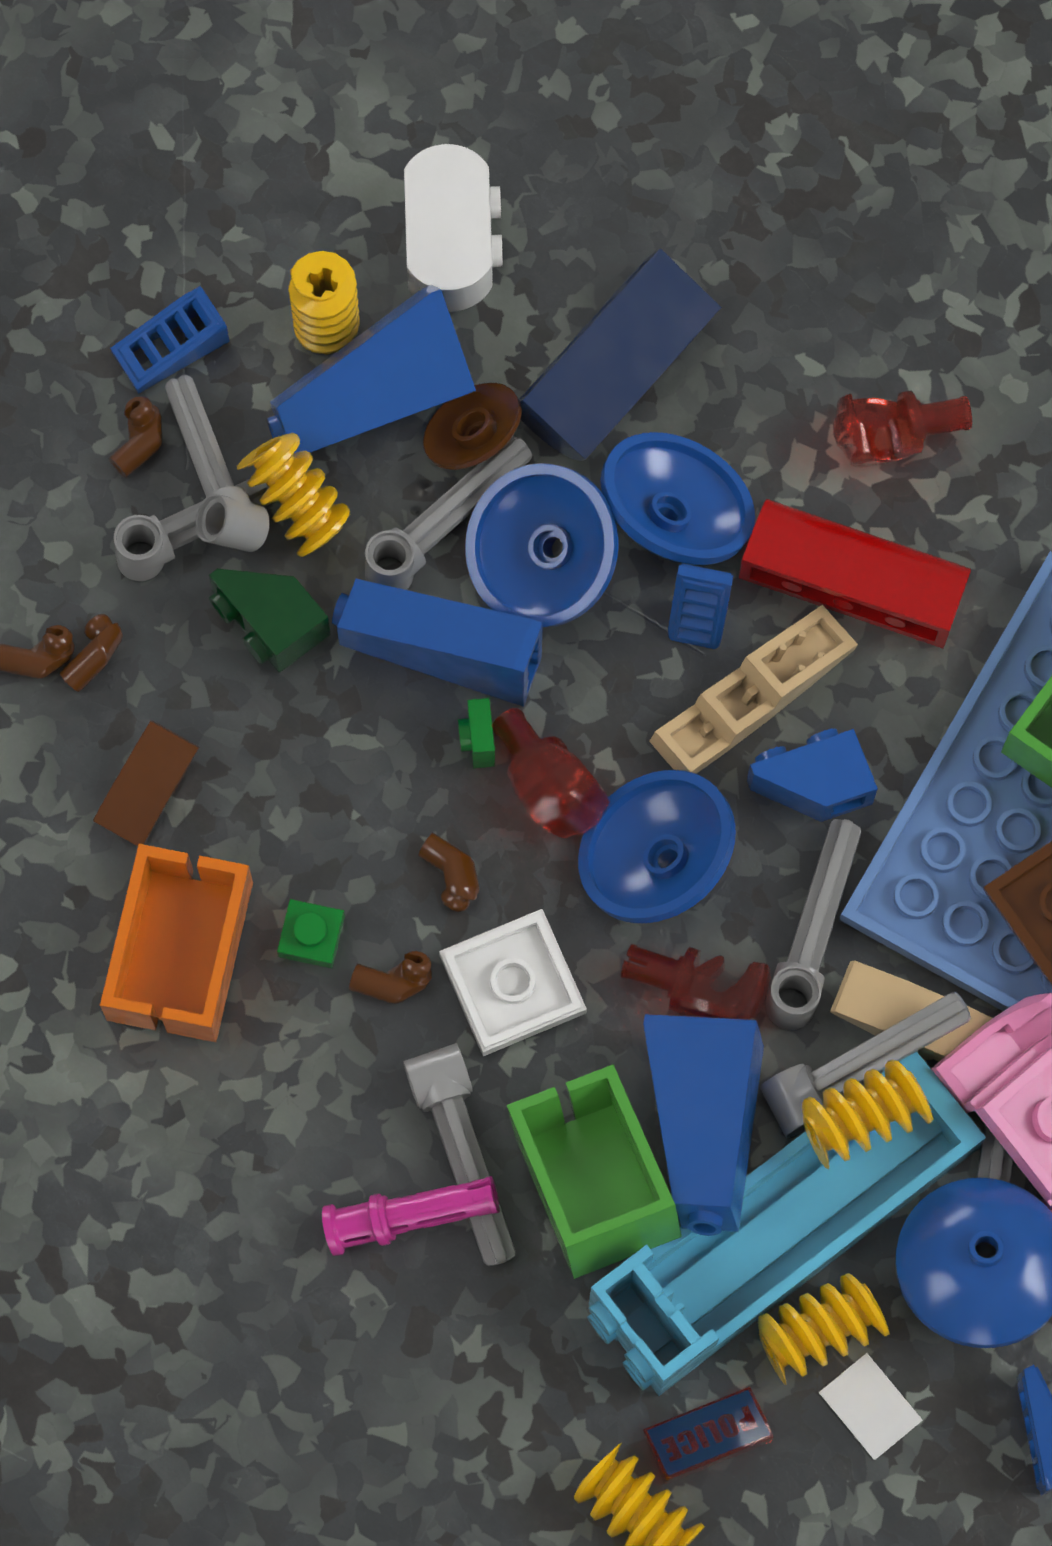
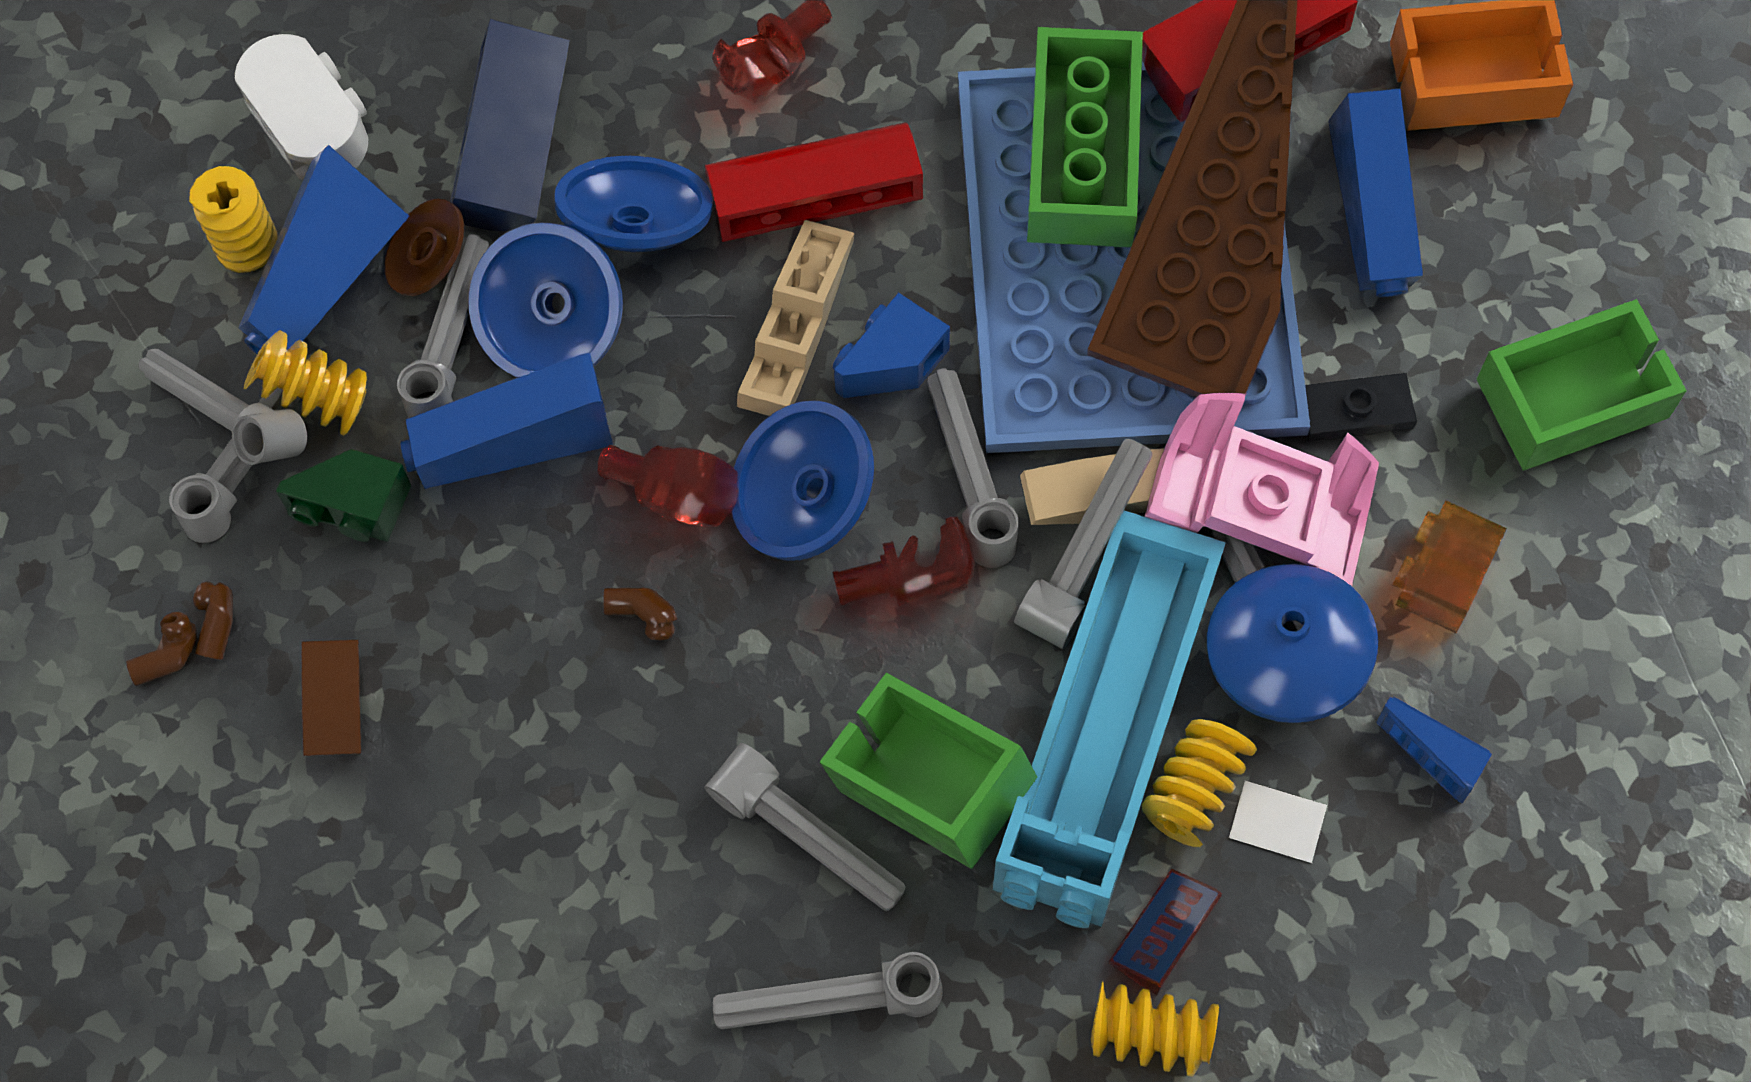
camera: 30 degrees left, 5 degrees down
orange piece [100,844,253,1042] -> none
reddish brown arm [108,396,162,478] -> none
blue slope [110,286,230,394] -> none
green plate [277,899,345,969] -> none
dark pink pin [322,1176,500,1256] -> none
reddish brown arm [349,951,432,1004] -> none
white plate [439,909,587,1056] -> none
green plate [458,698,495,769] -> none
blue slope [643,1014,764,1236] -> none
blue slope [667,563,734,649] -> none
yellow piece [802,1059,934,1169] -> none
none -> light grey axle [712,952,943,1029]

